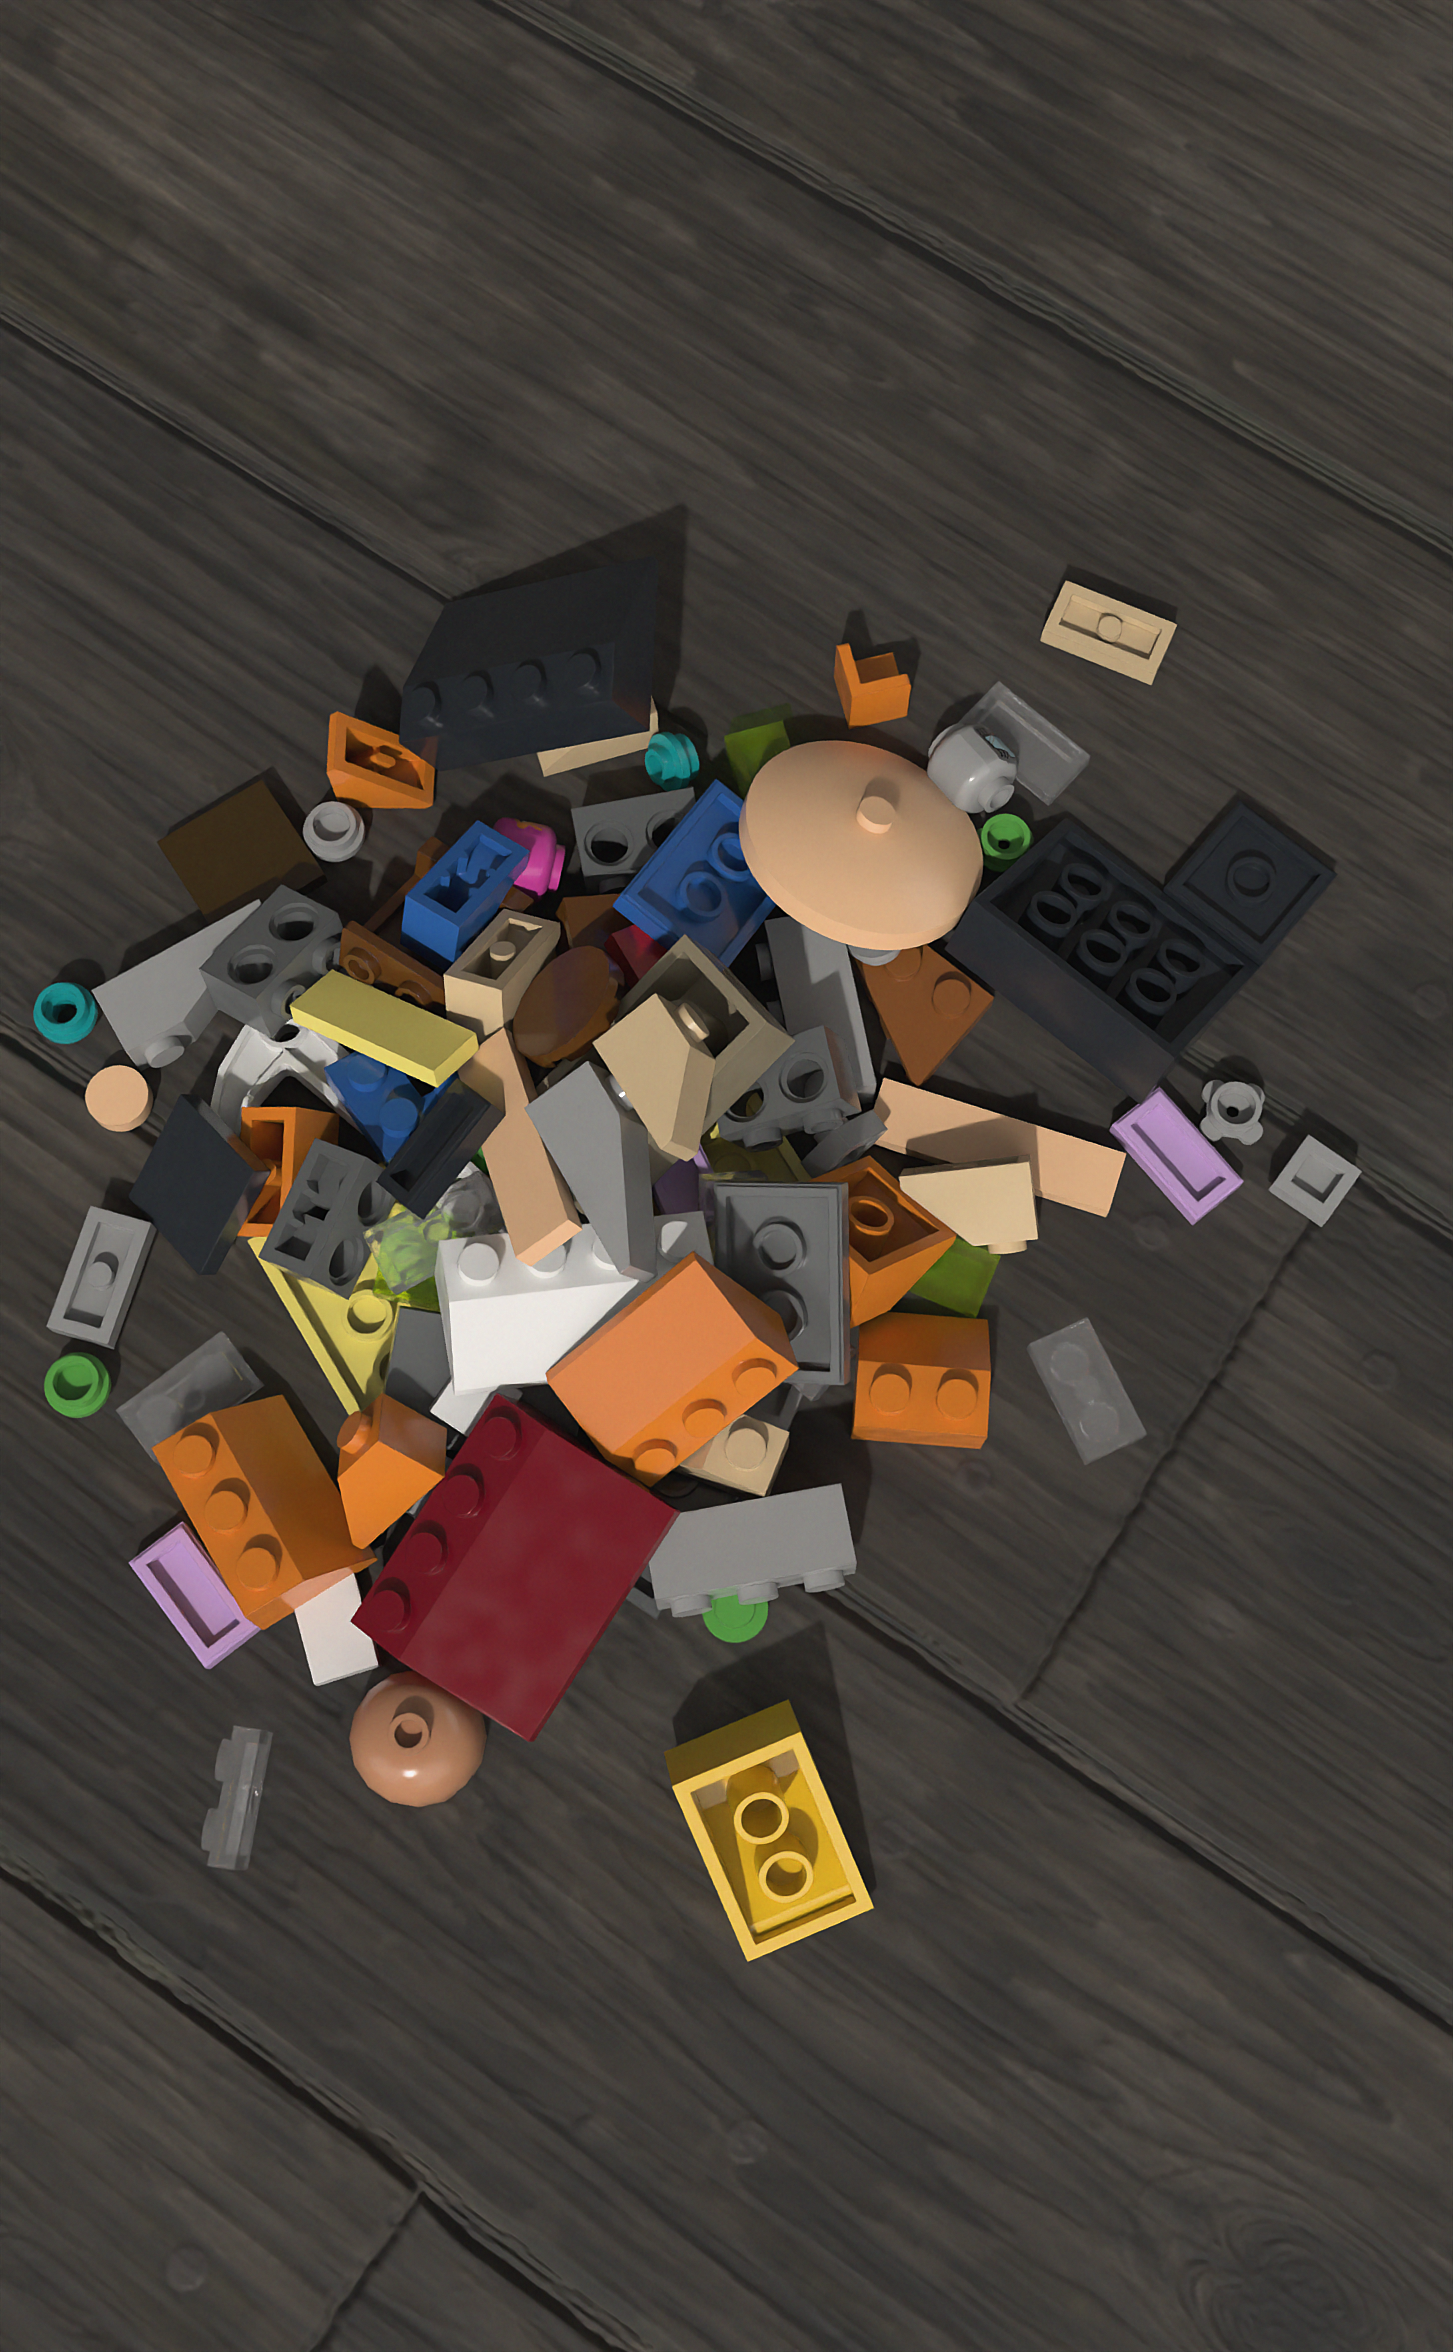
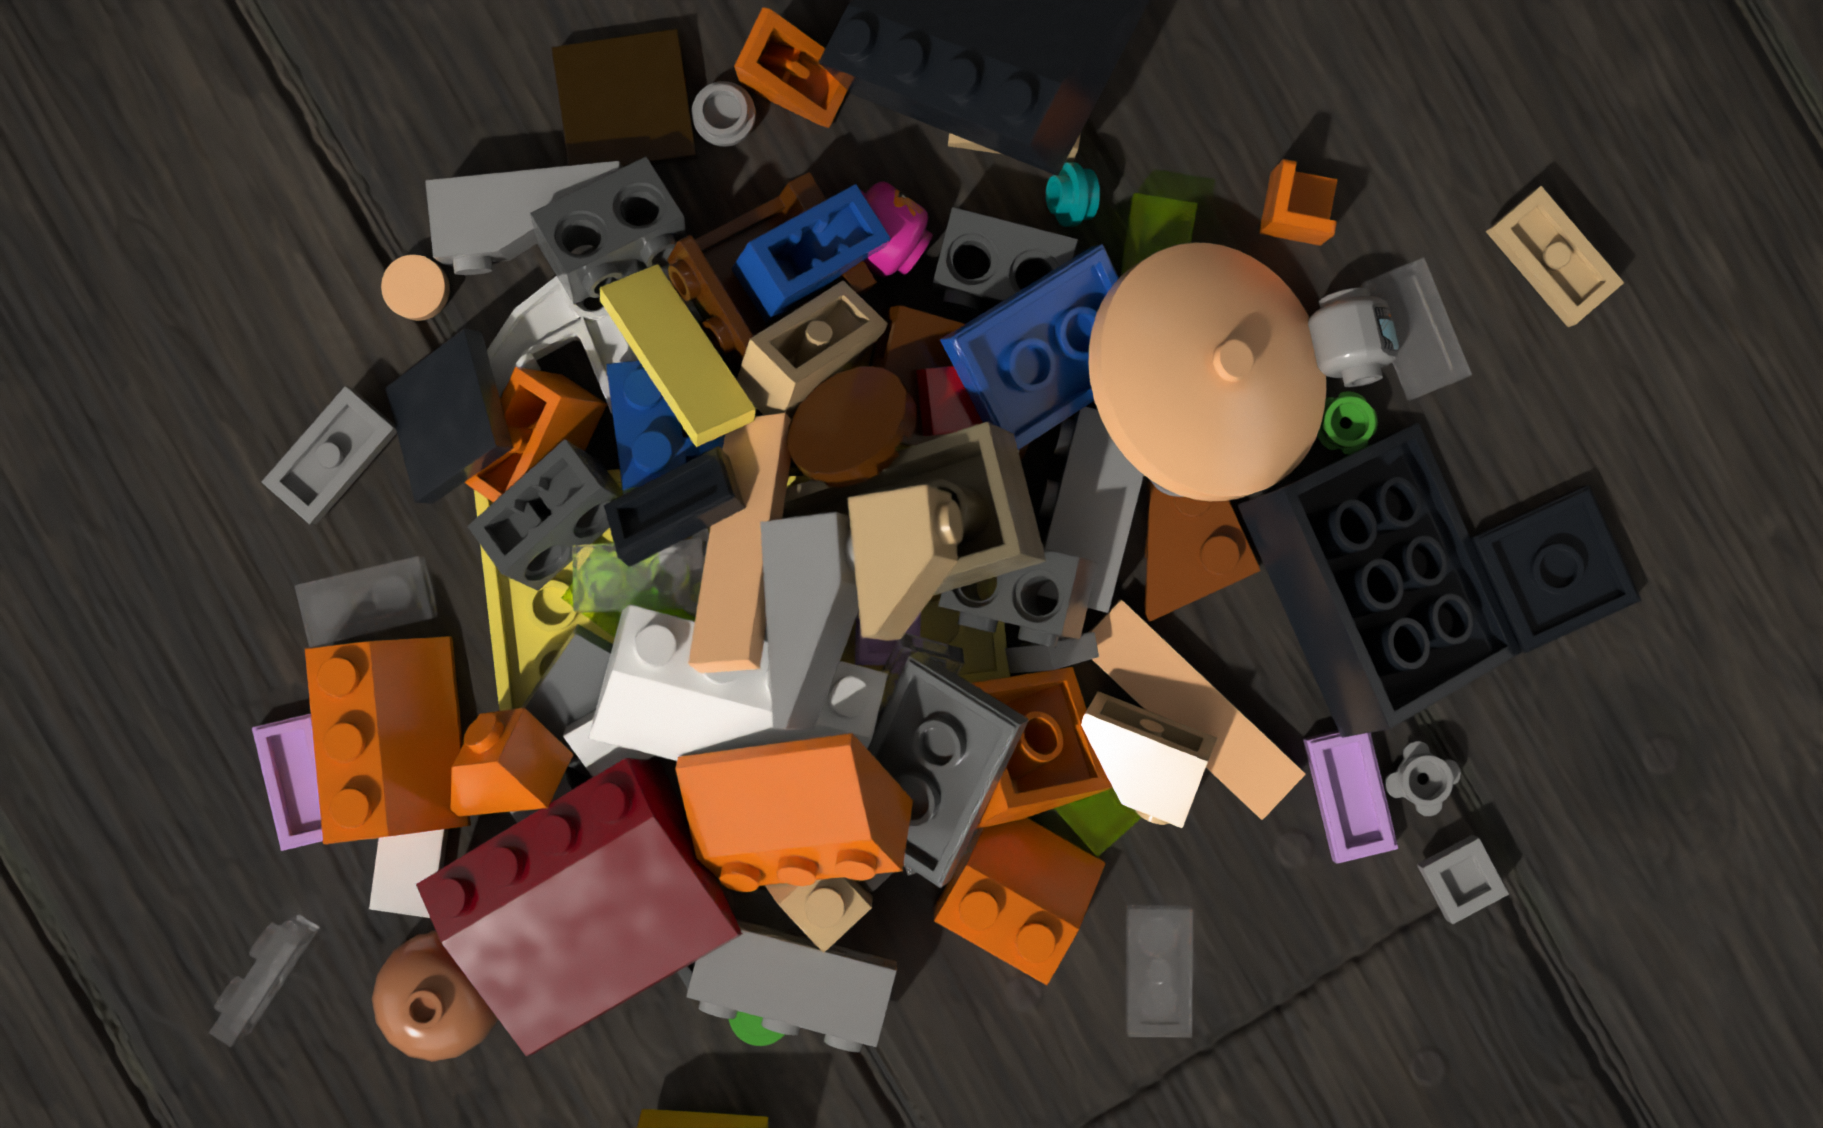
camera: 25 degrees right, 15 degrees up
teal plate [33,982,98,1044] -> none
bright green plate [44,1352,111,1418] -> none

